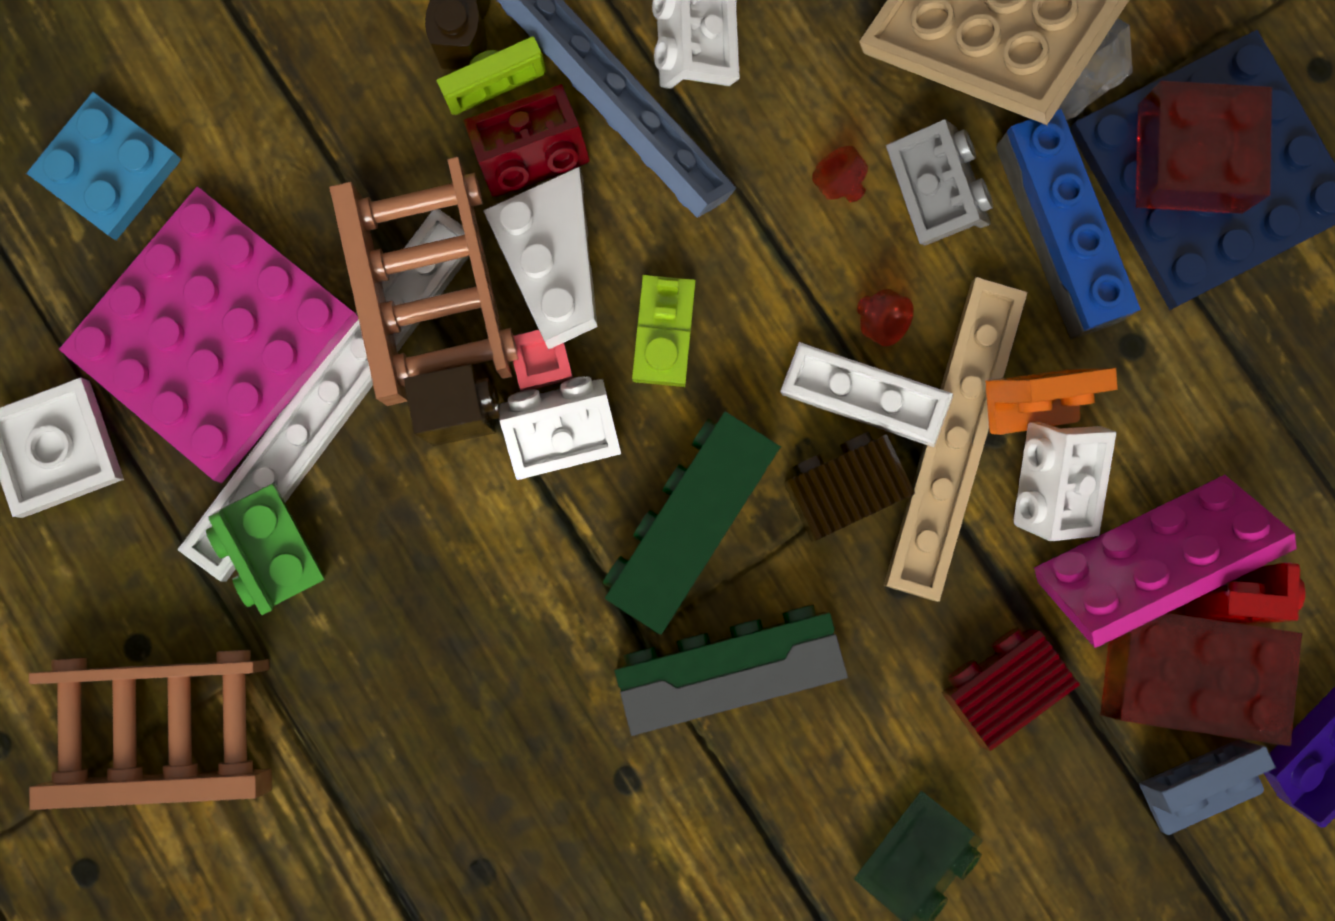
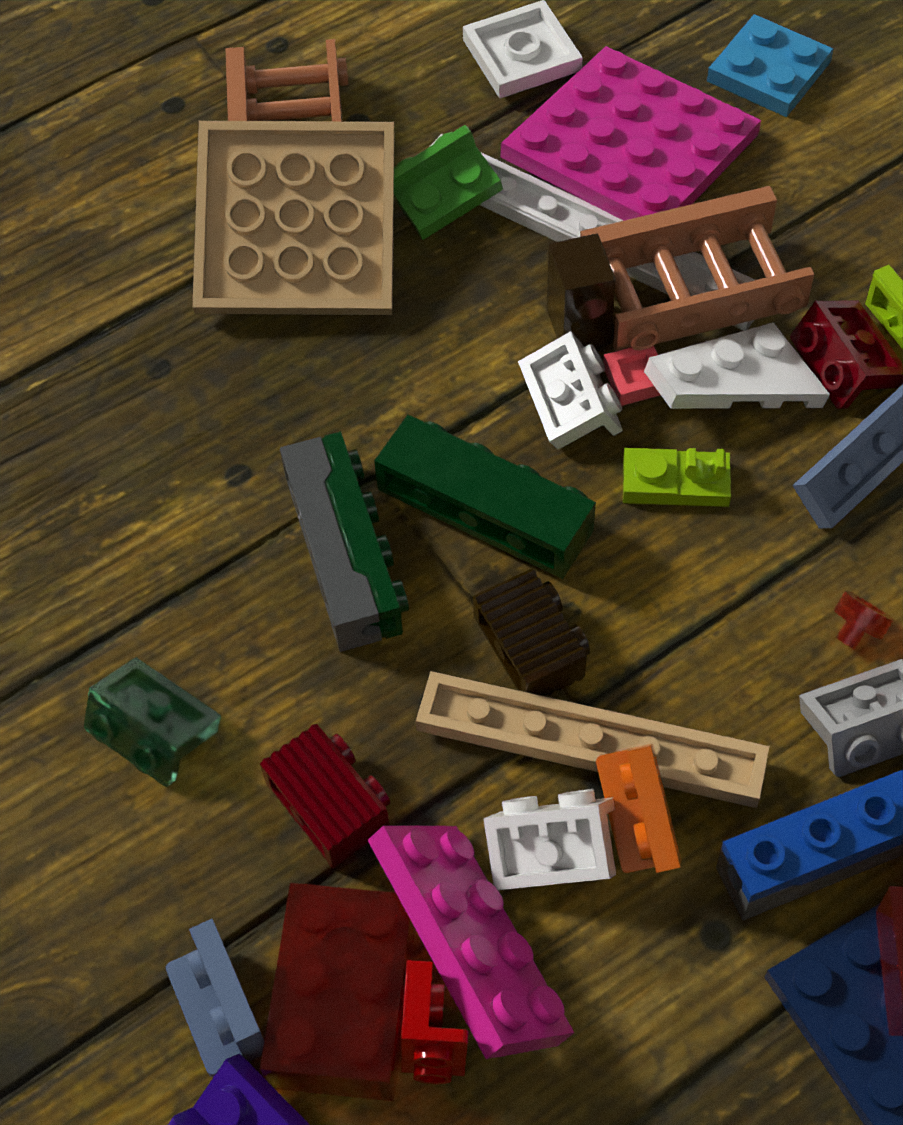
camera: 90 degrees right, 25 degrees down
white tile [780,342,953,447] -> none
clear red tile [857,289,914,347] -> none
none -> tan plate [193,121,395,315]

